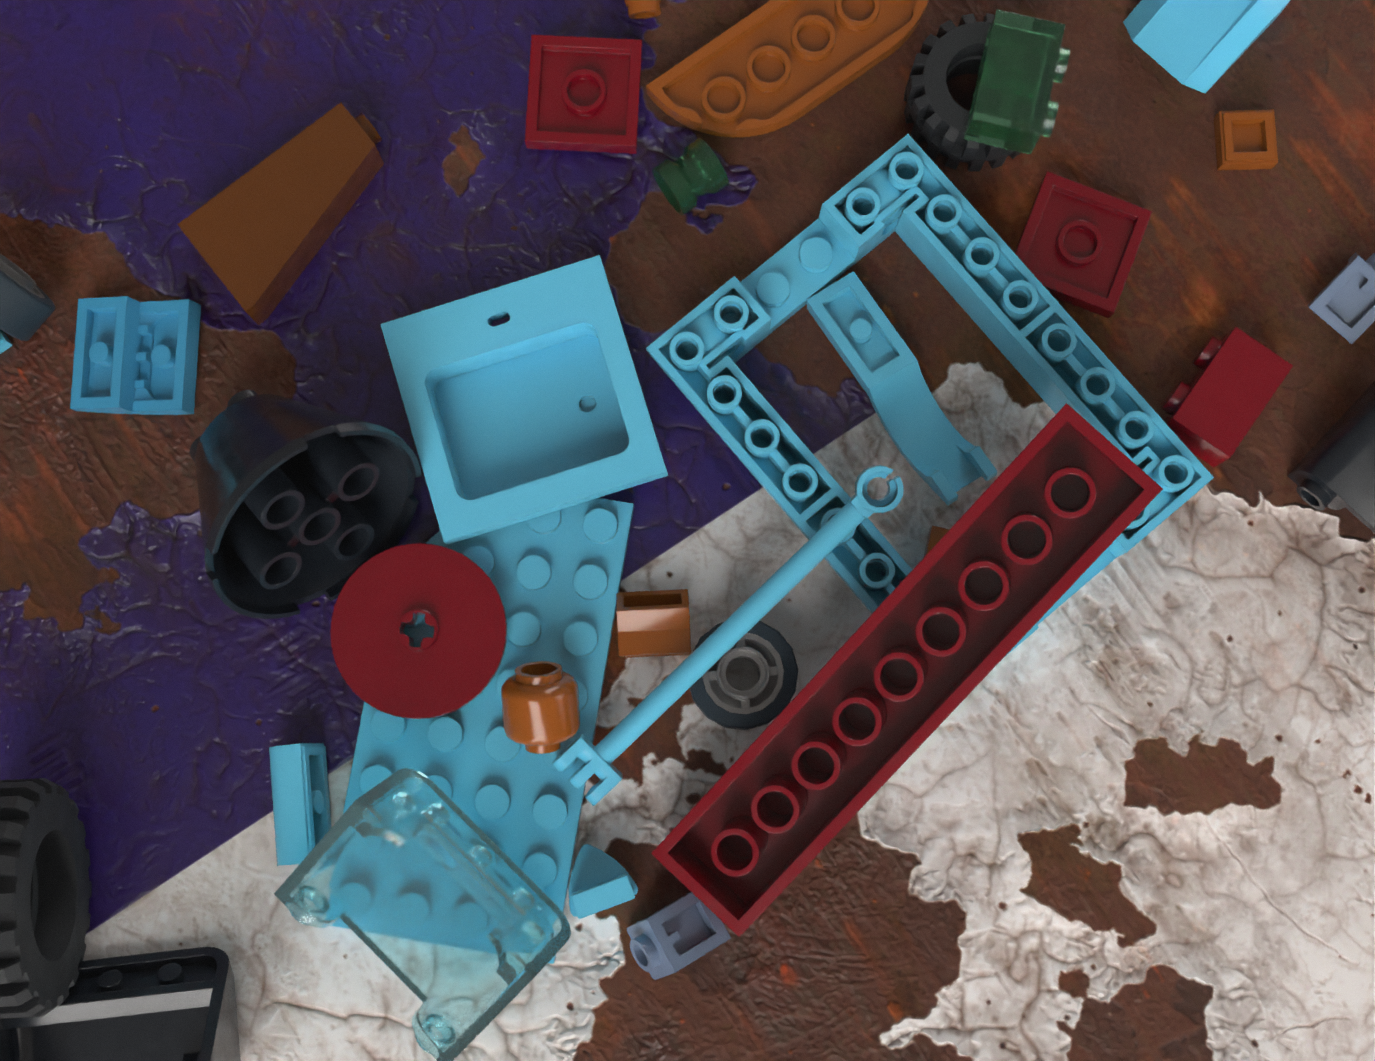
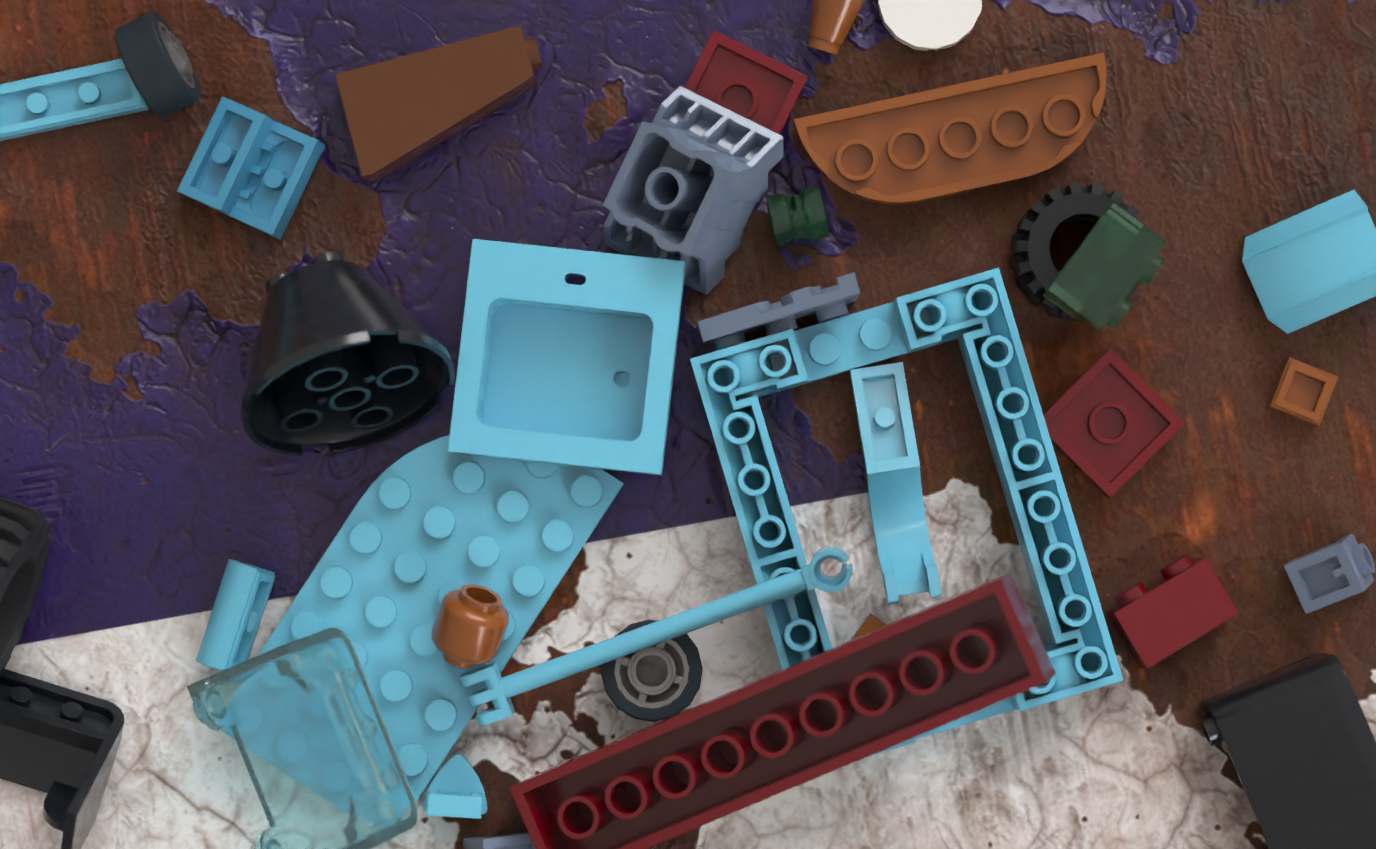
camera: 25 degrees right, 5 degrees up
dark red piece [330,543,507,719] -> none
dark orange piece [616,589,691,658] -> none
none -> sand blue slope [602,86,783,295]
none -> sand blue wing [697,272,860,351]

